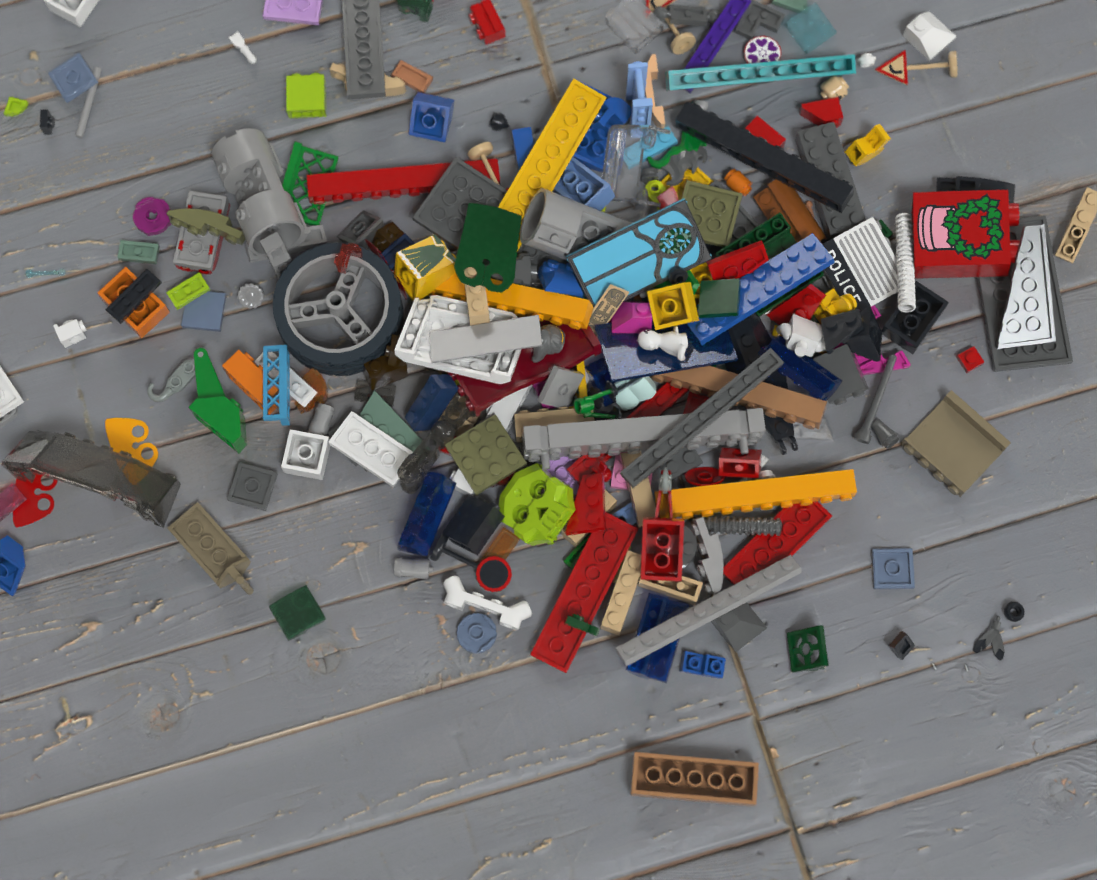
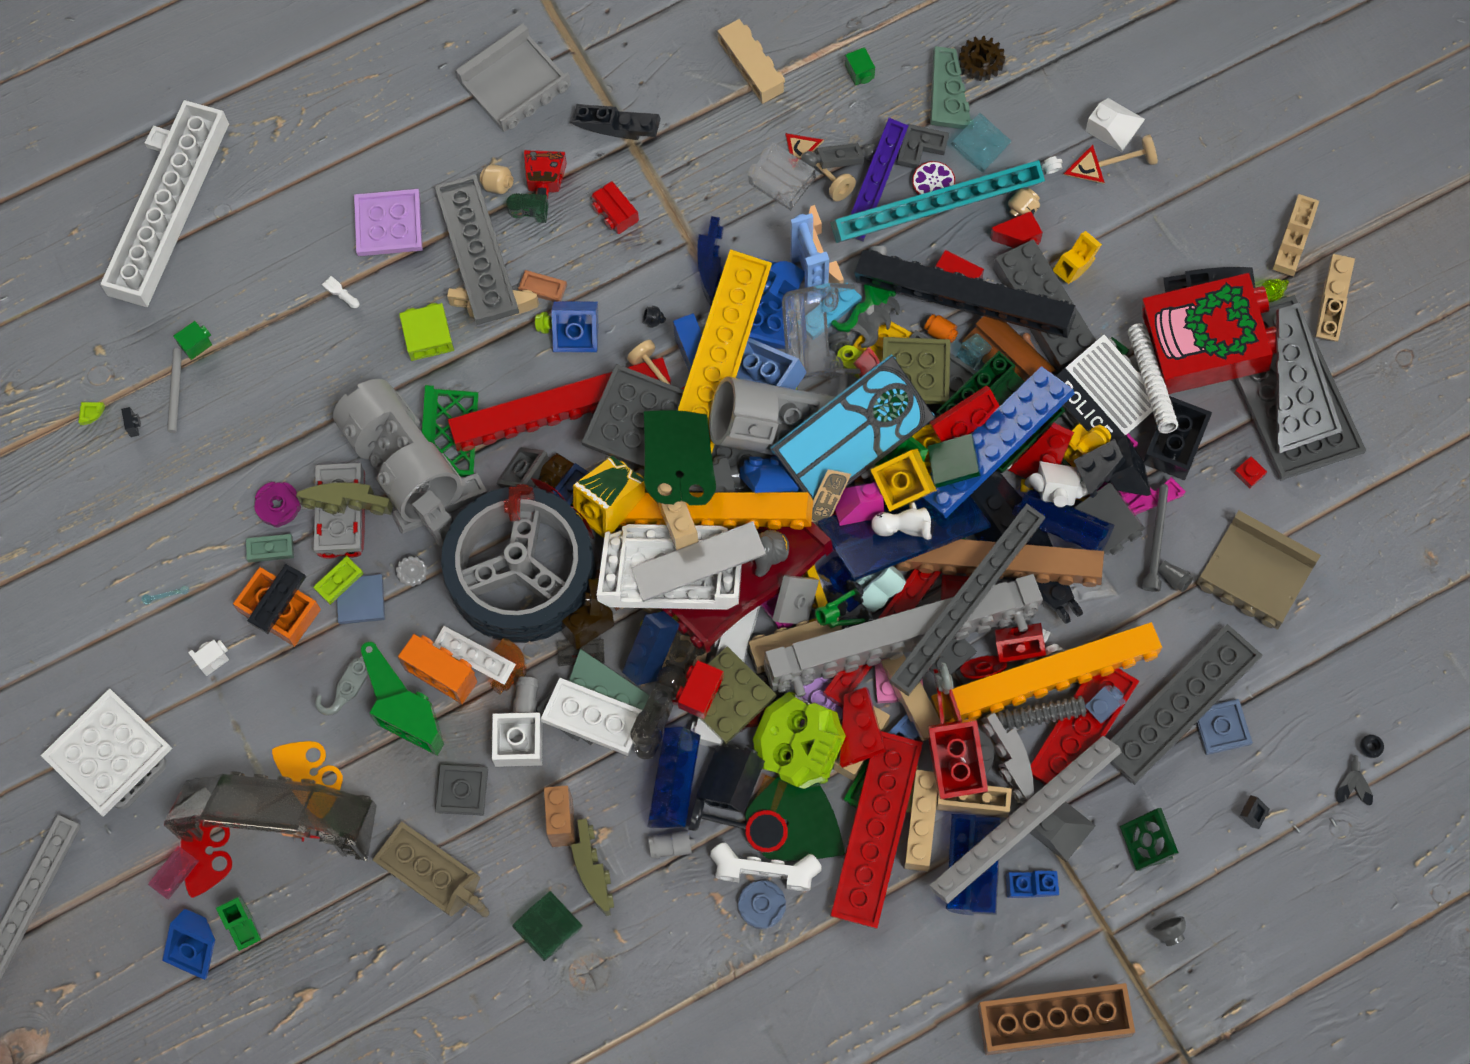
camera: 10 degrees left, 5 degrees down
sand blue tile [48,53,99,103] -> none
dark azure fence [263,345,290,426] -> none
dark green plate [564,614,600,636] -> none
red arm [591,460,612,482] -> none
black plate [668,266,688,285] -> none
none -> green brick [173,321,212,360]
none -> green brick [216,897,262,951]
none -> lime plate [535,312,552,334]
none -> medium nougat brick [544,785,576,847]
none -> olive slope [571,818,614,916]
none -> red brick [676,660,724,719]
none -> clear blue slope [697,216,724,306]
none -> dark green piece [746,775,845,861]
none -> clear light blue bracket [956,333,992,370]
none -> sand blue bracket [1085,685,1126,723]
none -> dark grey plate [1110,624,1263,785]
none -> dark grey piece [1151,916,1186,946]
none -> clear neon green animal [1262,279,1289,303]
none -> tan slope [1272,194,1319,277]

